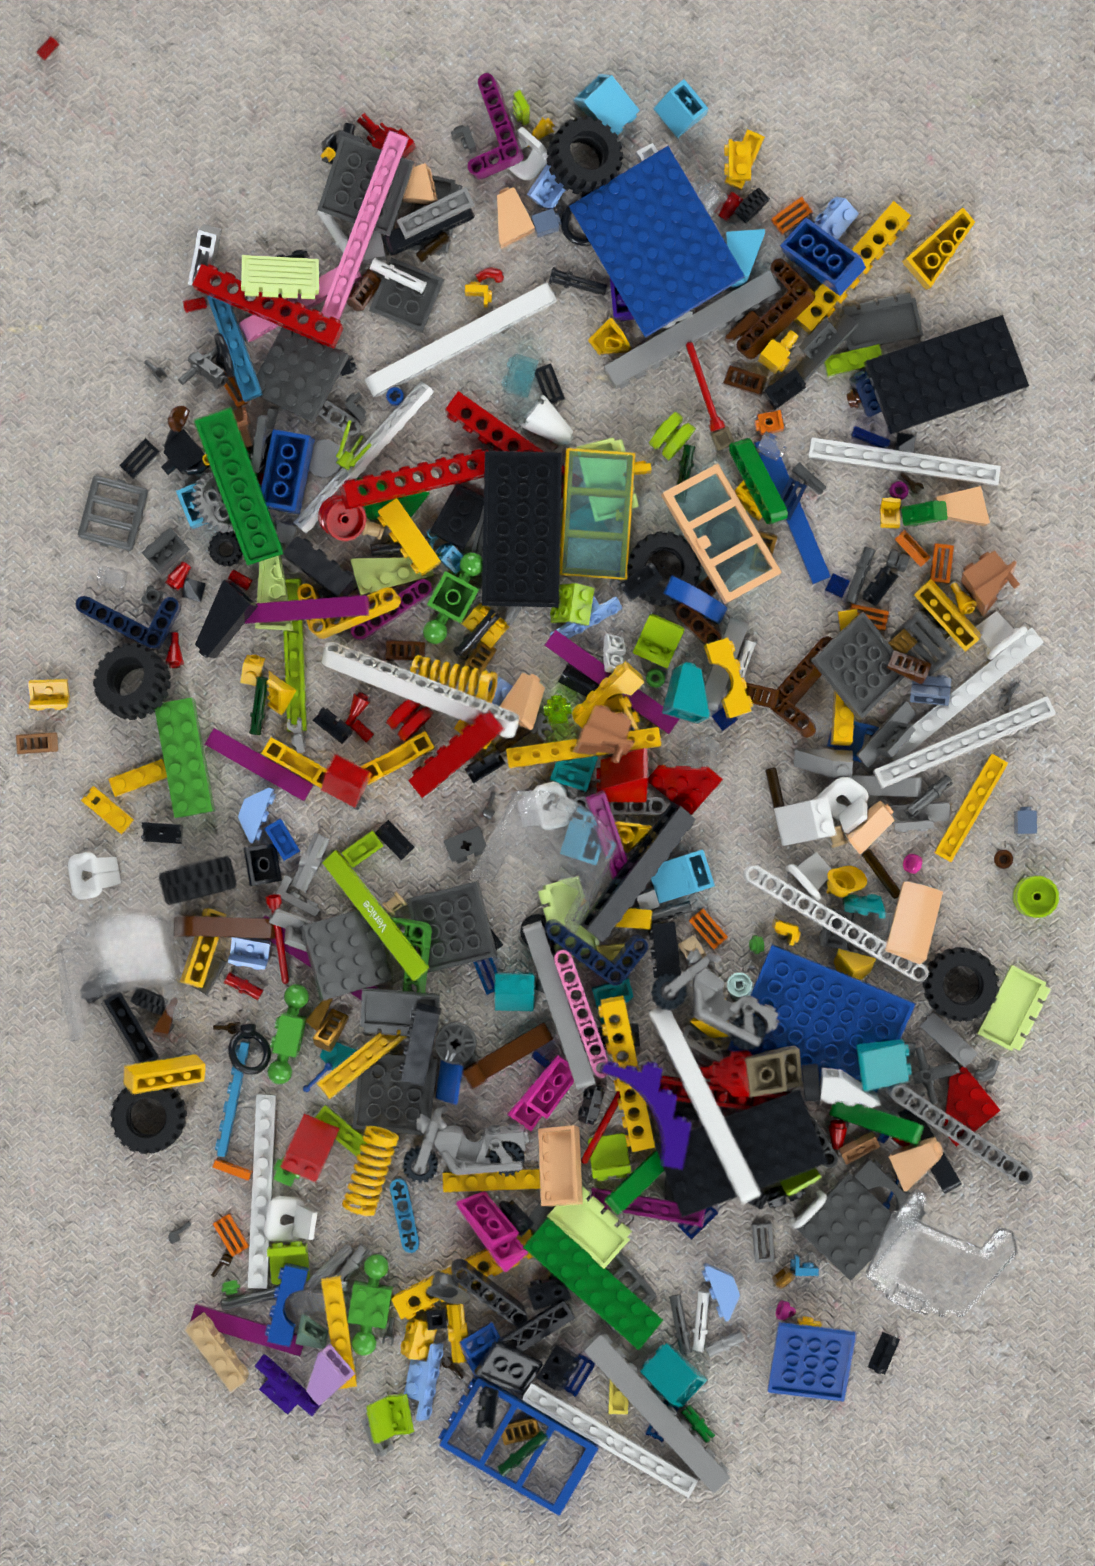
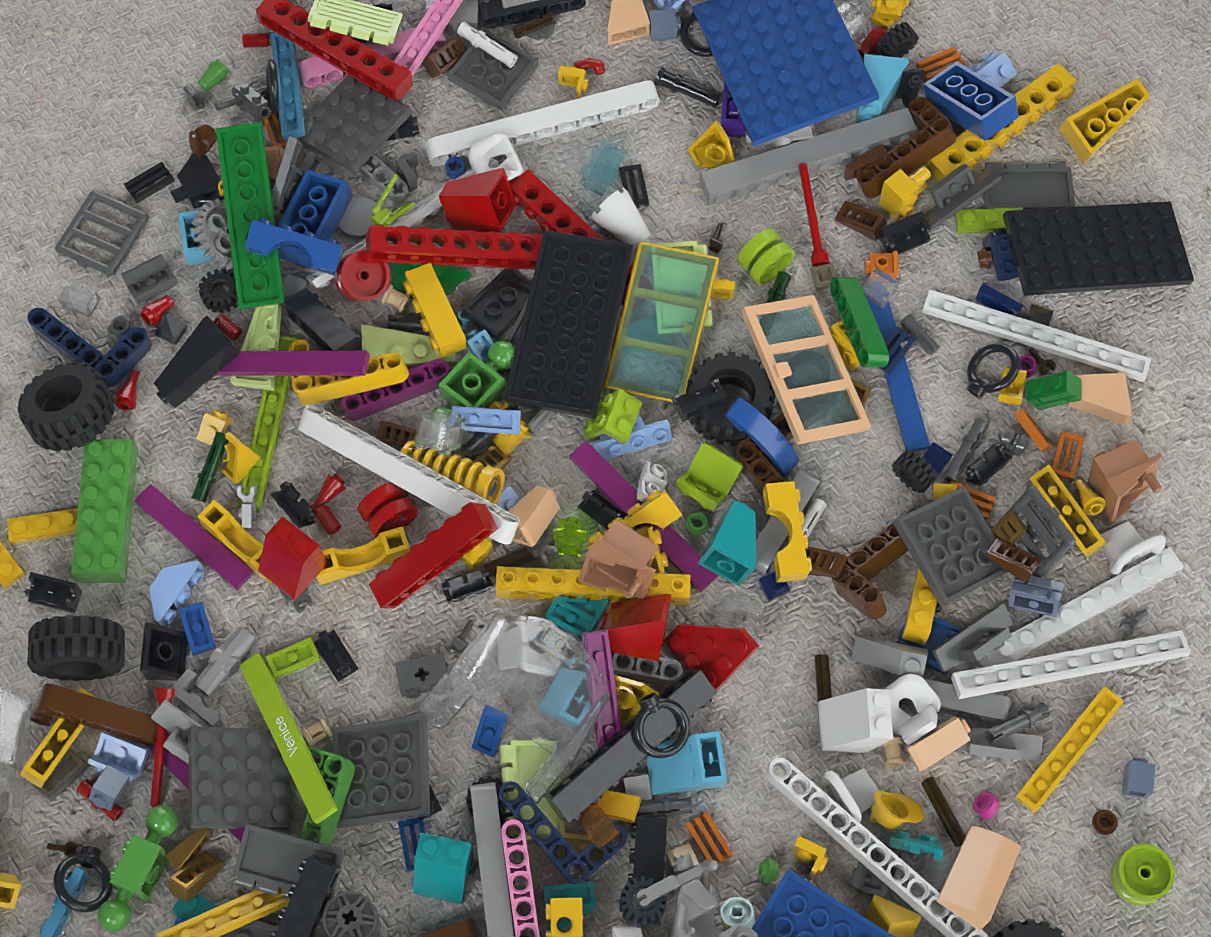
camera: 10 degrees right, 20 degrees down
none -> sand blue brick [88,765,129,811]
none -> bright green cone [197,59,230,92]
none -> blue arch [245,219,343,276]
none -> clear brick [414,408,466,455]
none -> red slope [439,168,517,232]
none -> light blue tile [451,406,521,435]
none -> white piece [468,133,525,181]
none -> blue plate [471,705,509,758]
none -> clear orange slope [578,802,619,849]
none -> black piece [634,693,690,759]
none -> dark brown hand [708,223,724,254]
none -> black tyre [892,450,937,493]
none -> black hinge [895,69,925,108]
none -> black piece [966,343,1020,399]

